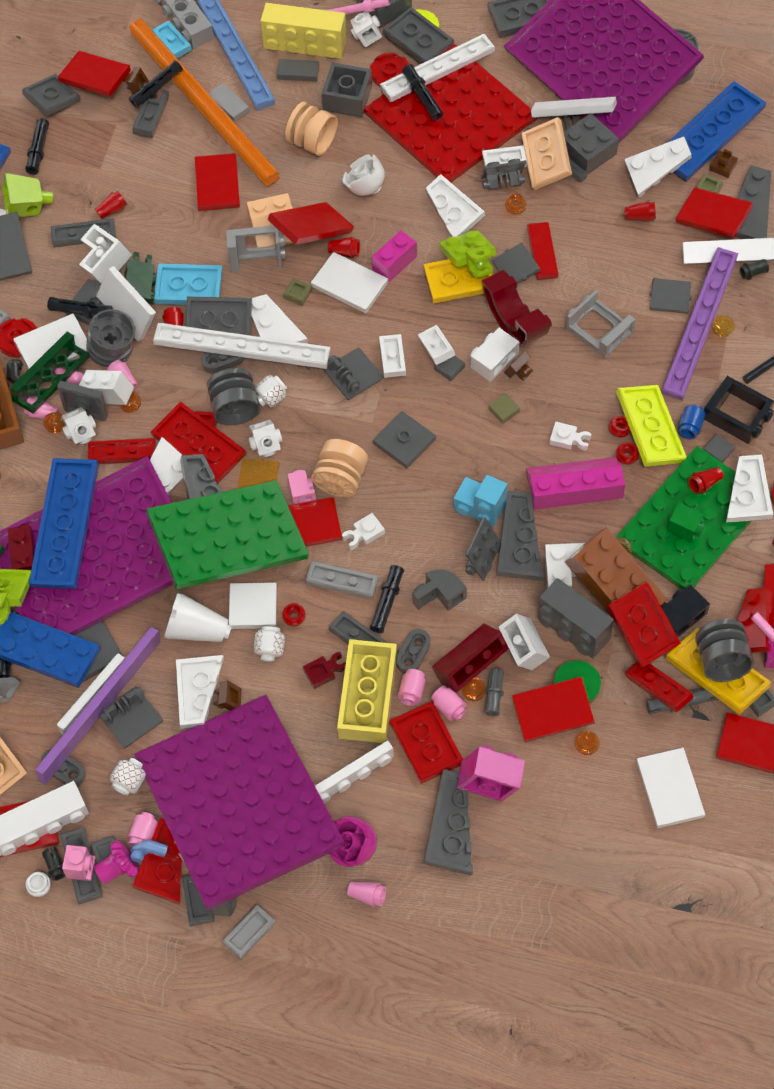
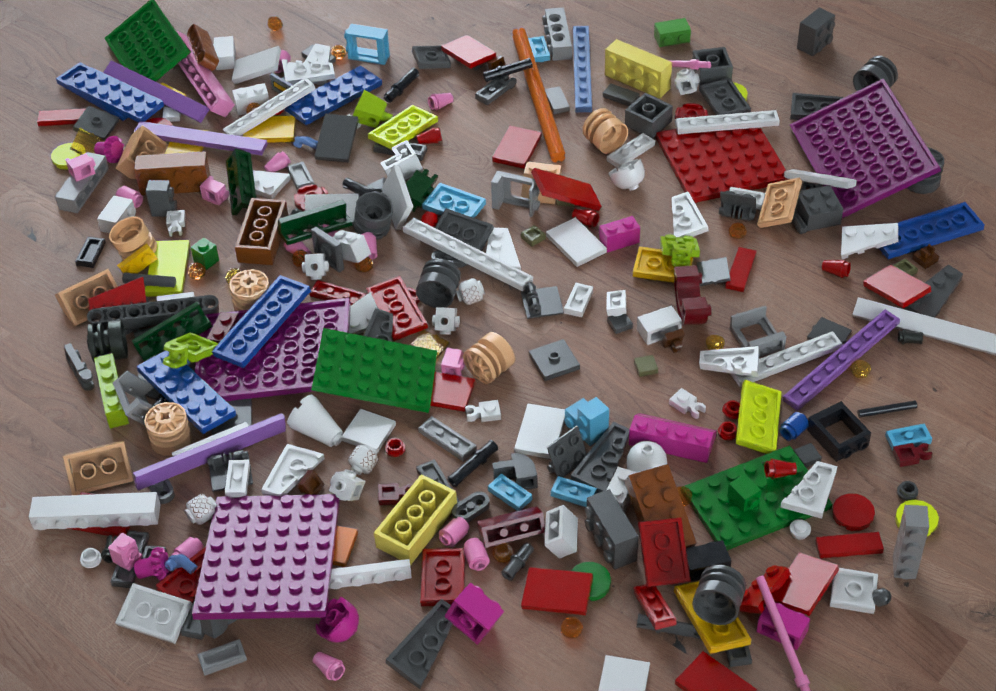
camera: 25 degrees right, 15 degrees down
black pin [402,64,444,121] -> none
none -> white tile [115,583,193,644]
none -> light nougat wheel [144,402,192,456]
none -> white plate [225,460,250,498]
none -> light nougat wheel [230,269,270,311]
none -> white brick [329,469,366,501]
none -> orange tile [333,526,358,567]
none -> neon yellow tile [368,105,438,150]
none -> bright pink cone [428,93,453,110]
none -> medium azure plate [488,473,533,511]
none -> white tile [514,404,565,459]
none -> medium azure plate [551,476,597,507]
none -> white tile [607,133,655,168]
none -> white cylinder [627,441,667,473]
none -> white wing [699,346,759,377]
none -> clear yellow plate [705,335,725,350]
none -> white tile [730,331,843,387]
none -> white plate [790,519,811,540]

